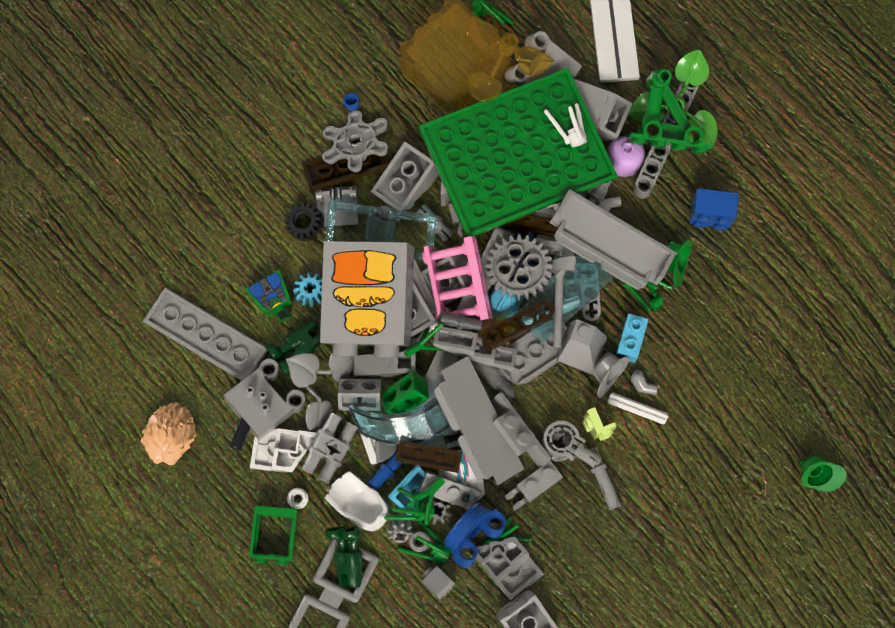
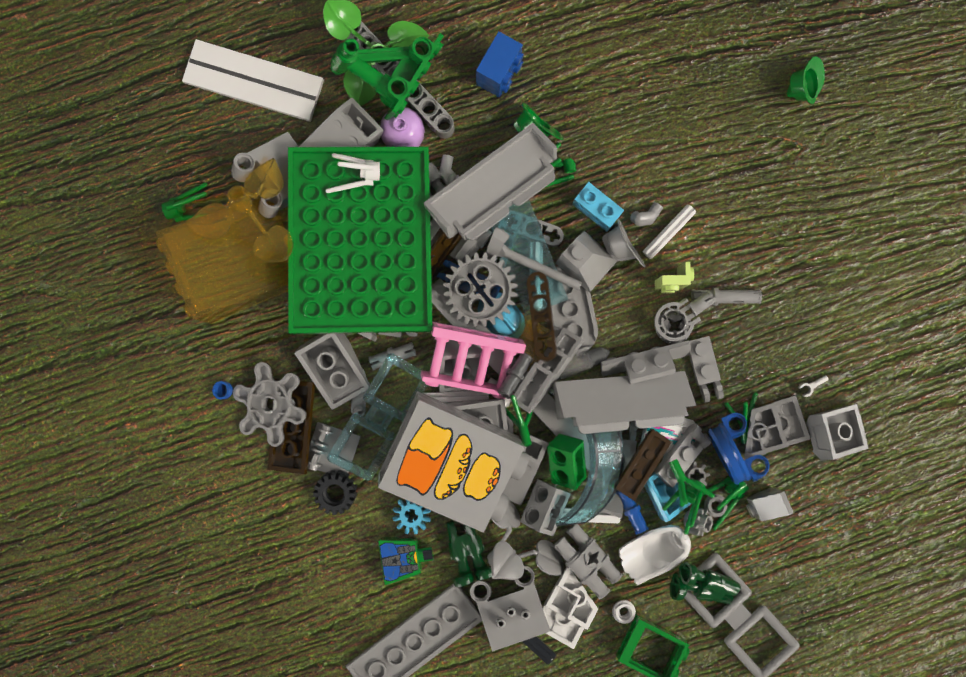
camera: 65 degrees left, 10 degrees up
none -> white hand [798,375,829,397]

